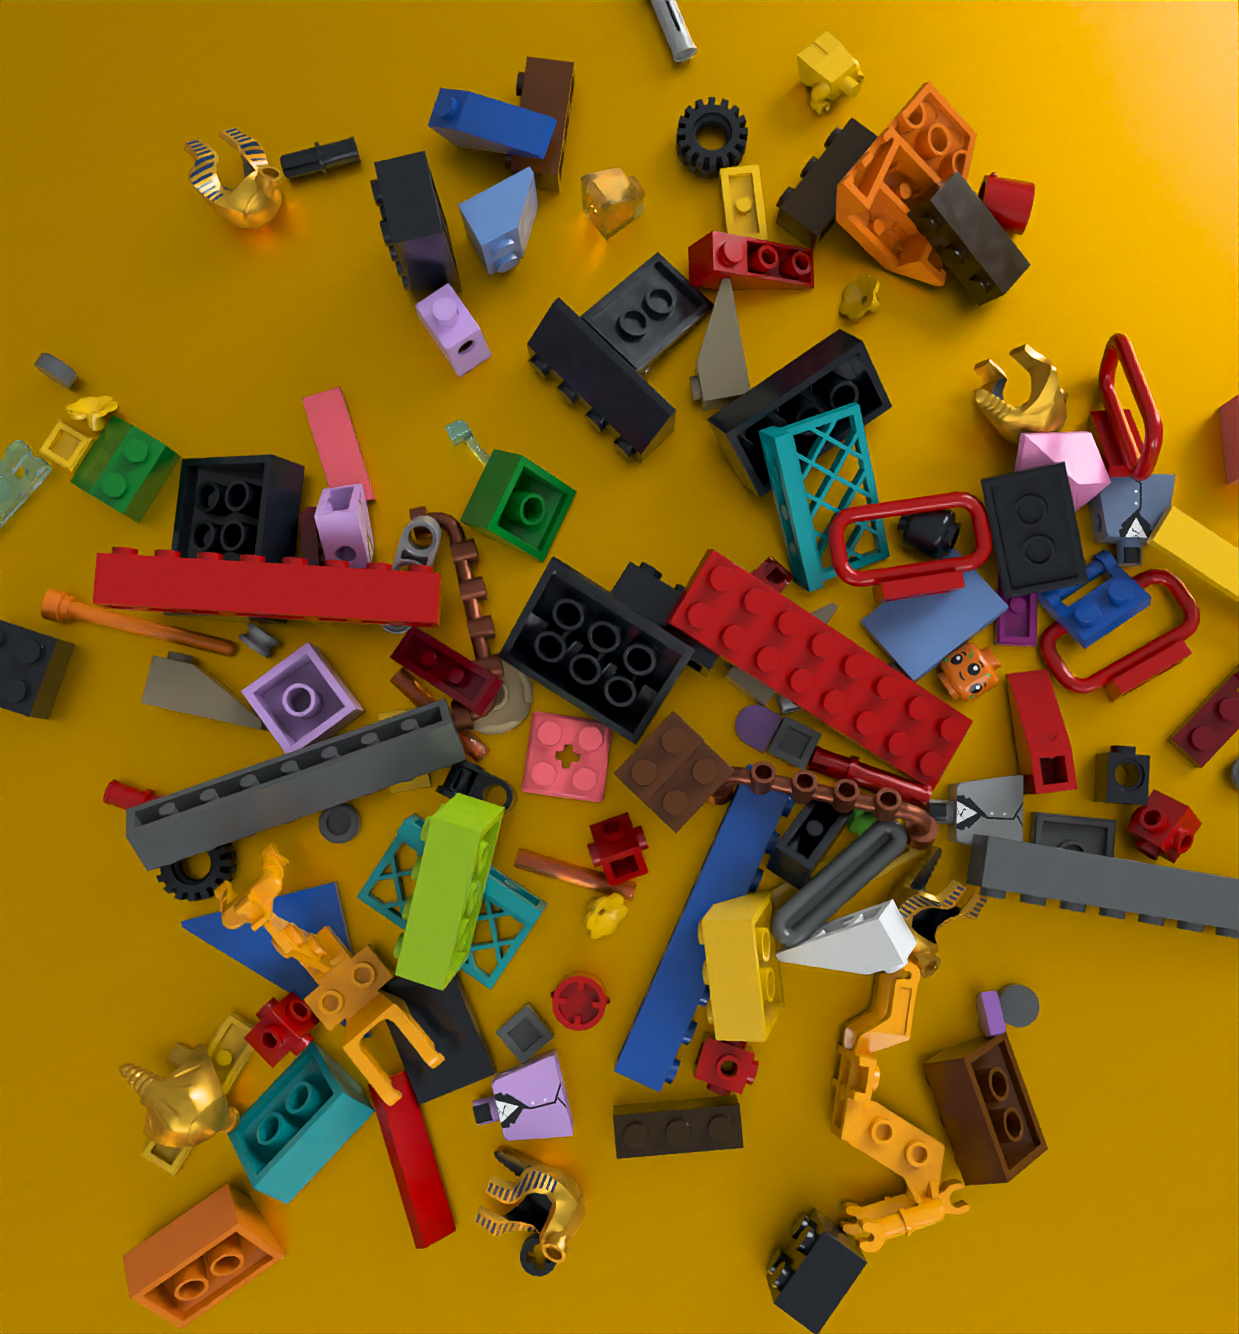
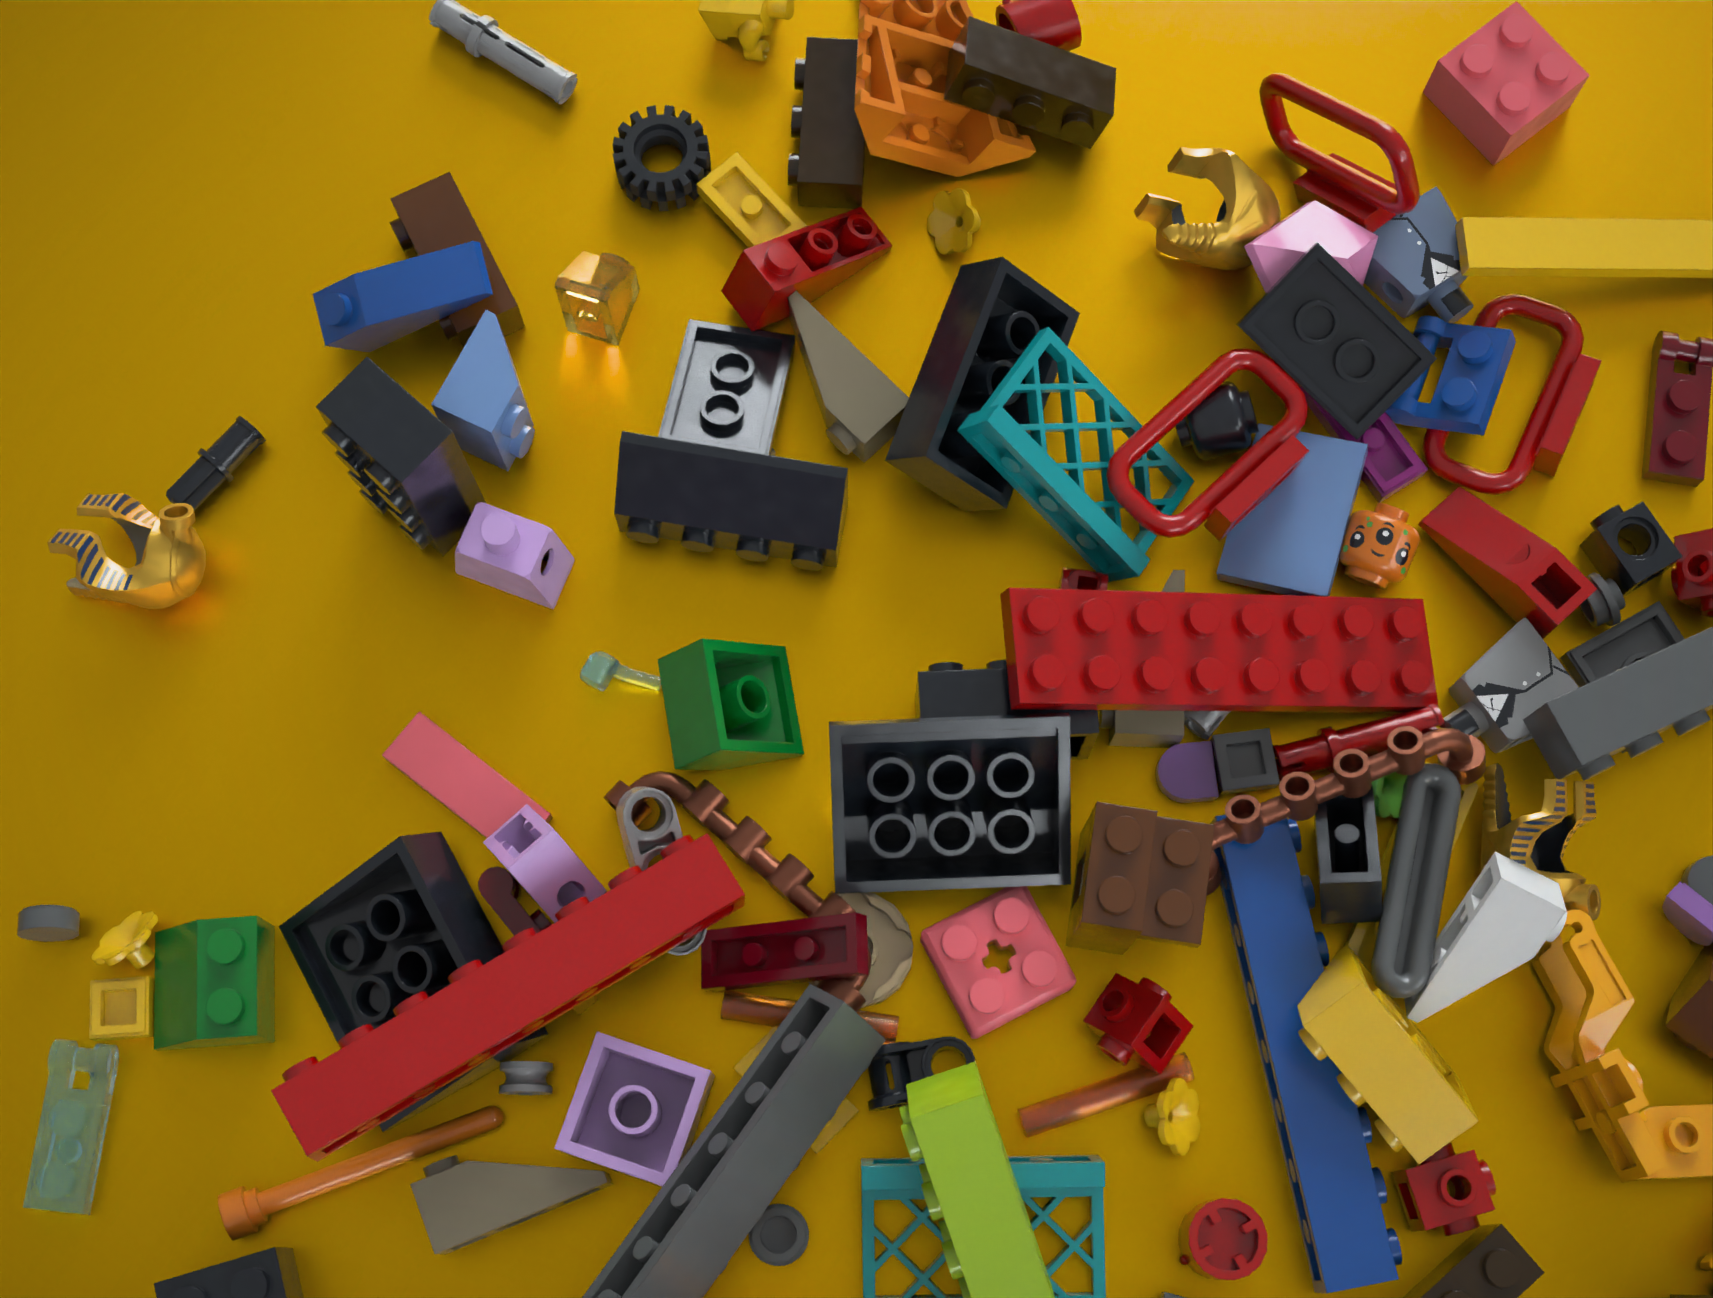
camera: 40 degrees left, 10 degrees down
none -> dark grey plate [1579,572,1625,628]

